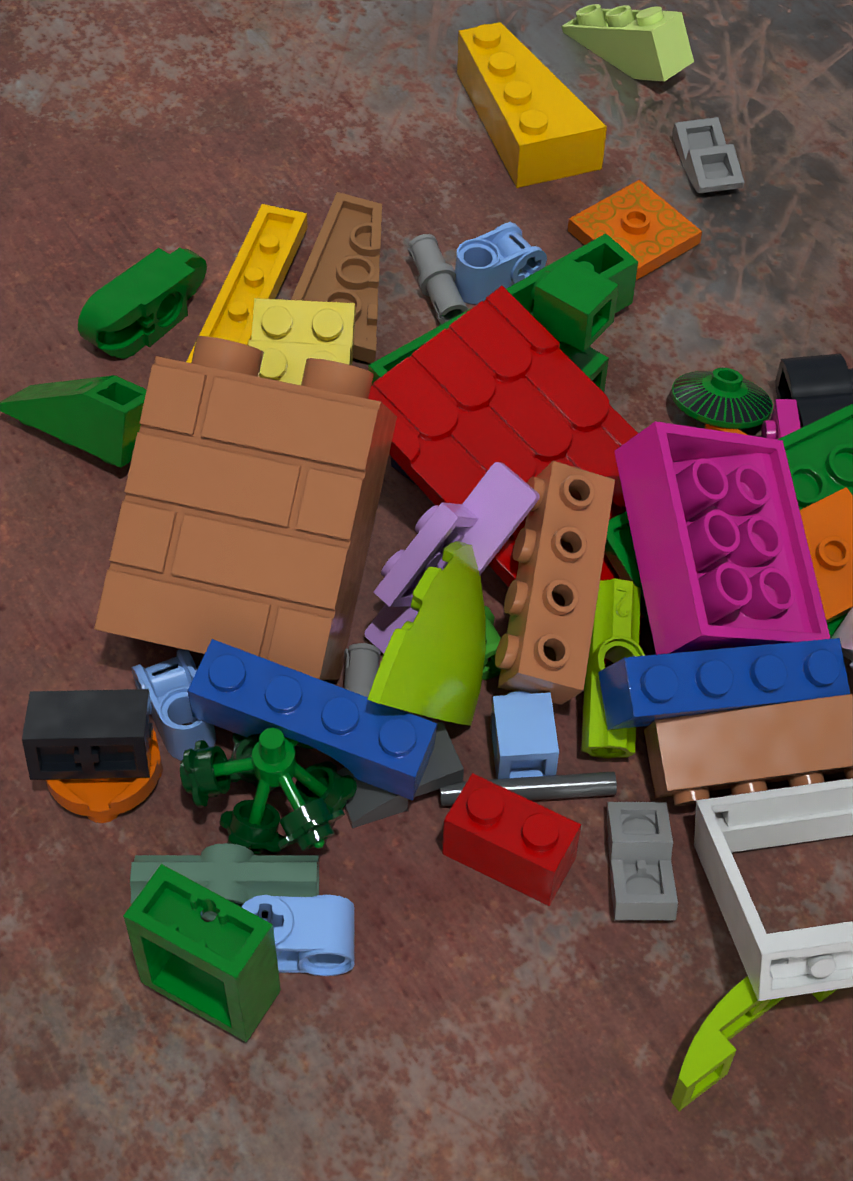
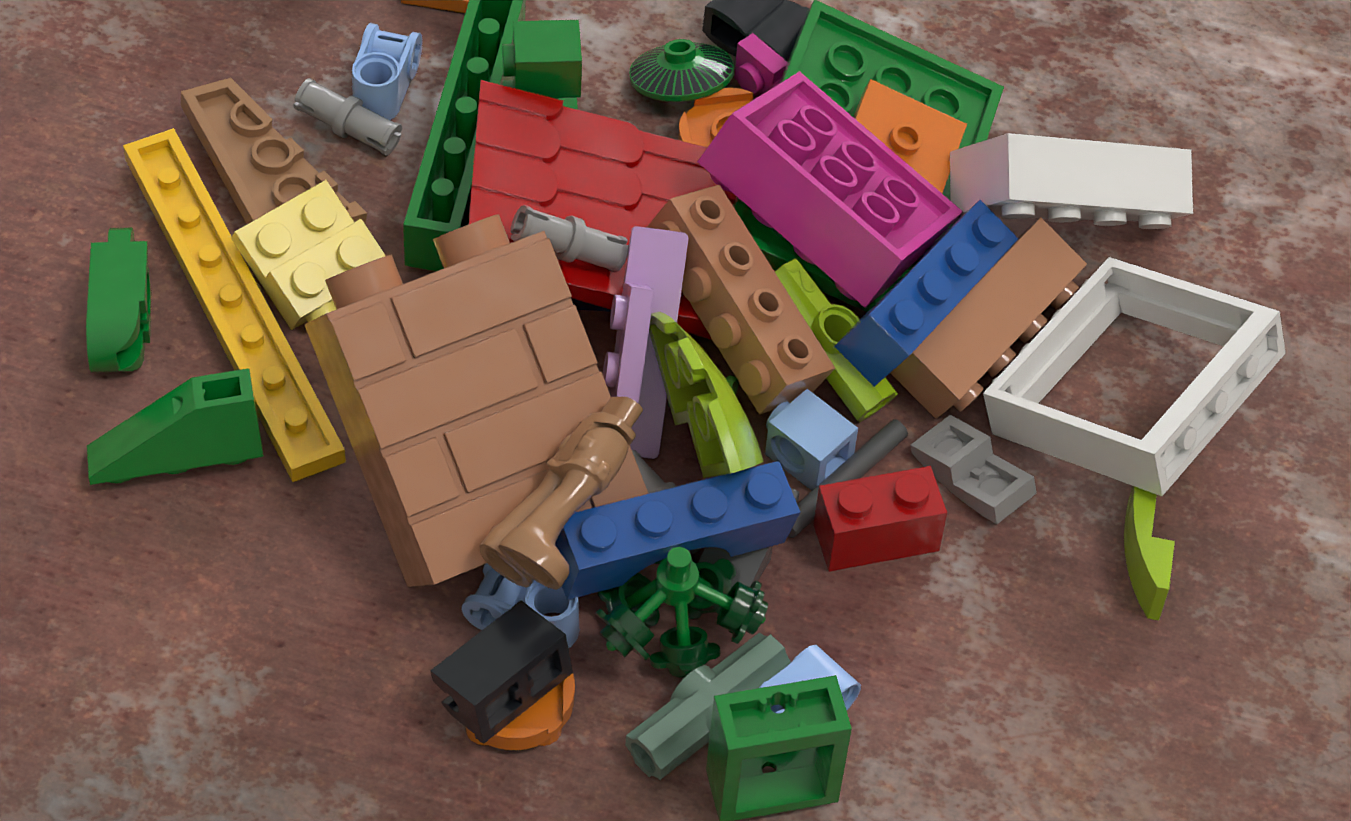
camera: 45 degrees left, 0 degrees up
none -> medium nougat piece [480,397,643,590]
none -> light grey pin [511,205,629,272]

